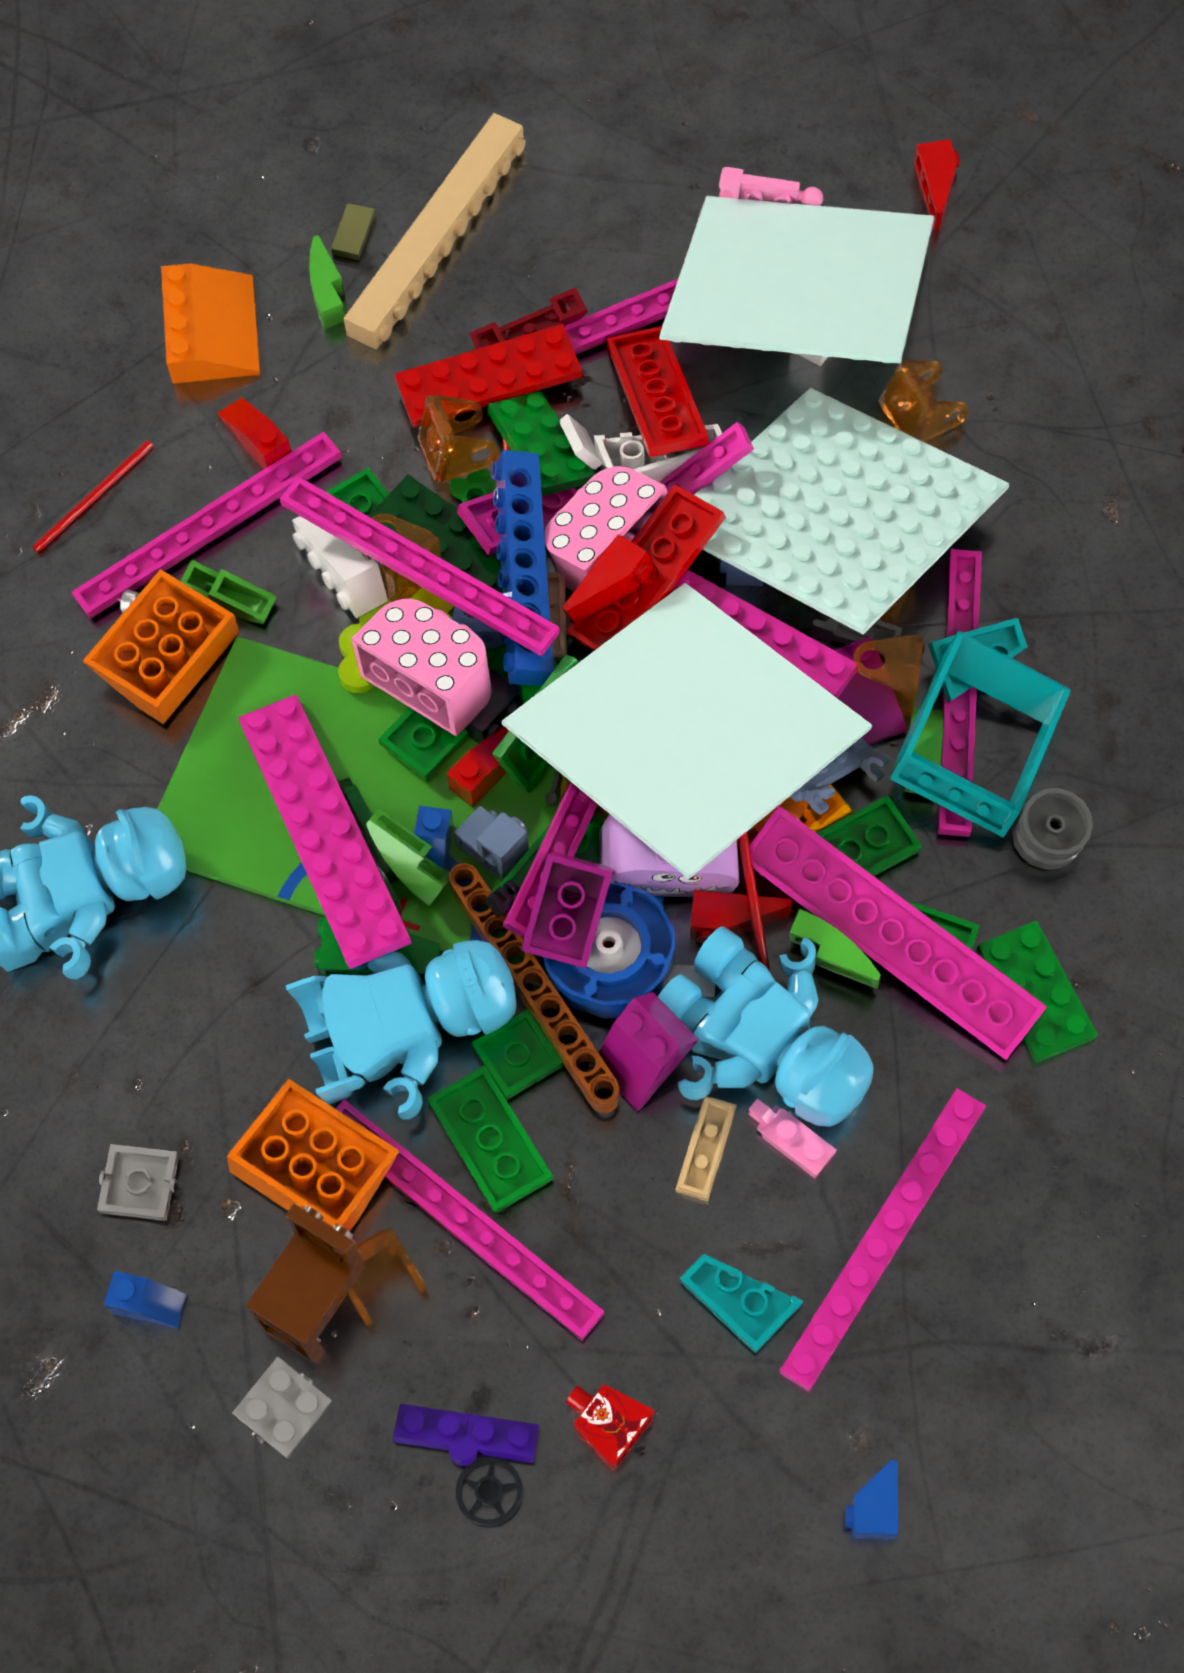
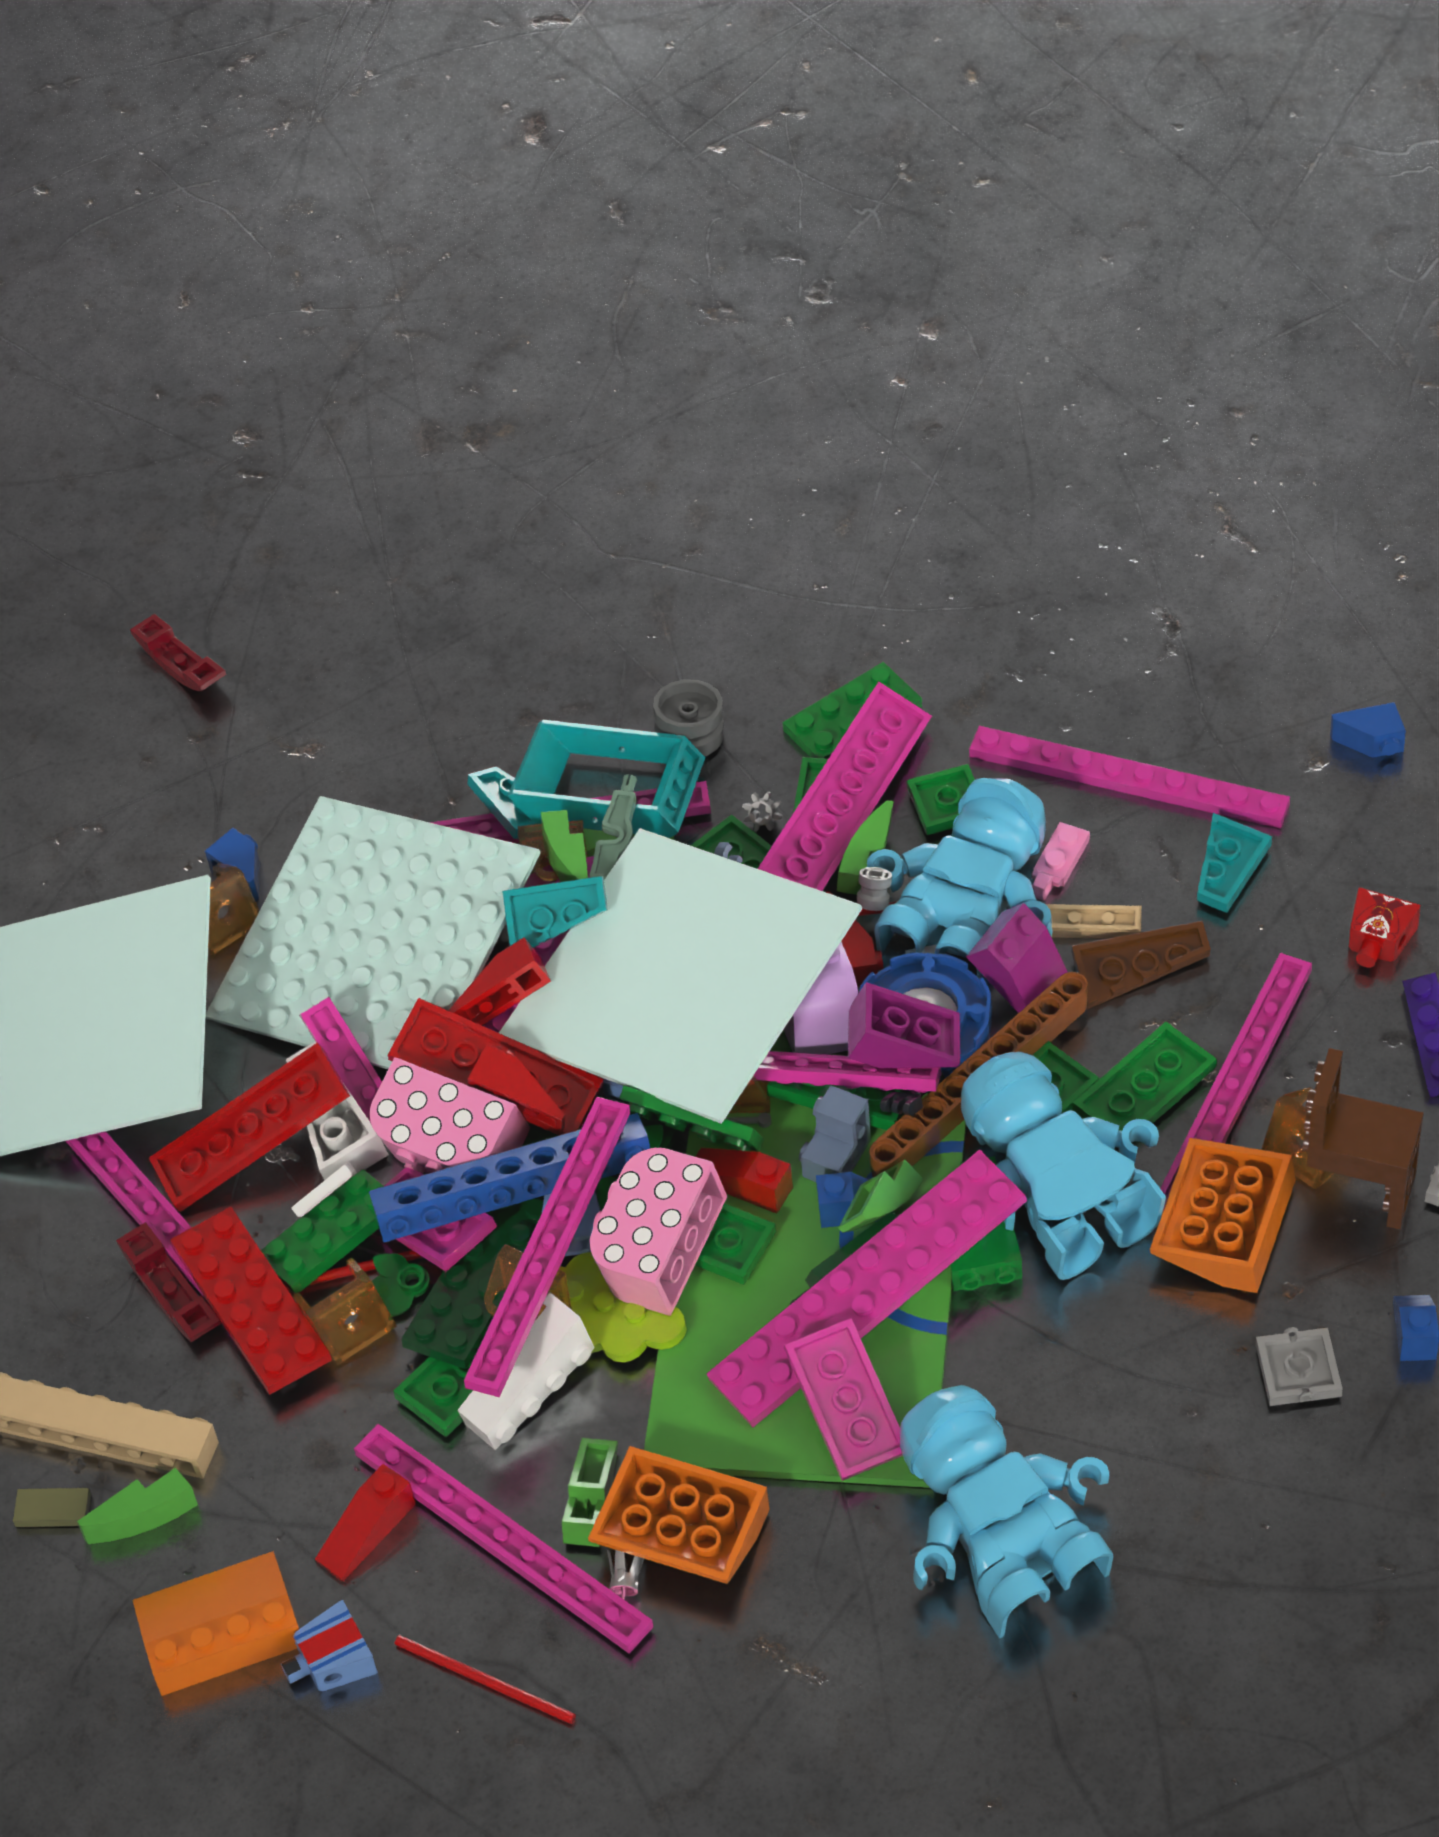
camera: 100 degrees left, 15 degrees down
none -> blue slope [205,828,260,903]
none -> torso [281,1600,378,1691]
none -> red slope [448,937,551,1025]
none -> teal wing [502,876,608,948]
none -> bright green slope [541,810,588,882]
none -> sand green piece [590,774,637,880]
none -> light grey gear [742,791,783,832]
none -> dark pink plate [784,1318,903,1481]
none -> light grey wheel [856,867,892,911]
none -> green plate [907,764,975,835]
none -> reddish brown wing [1071,921,1211,1010]

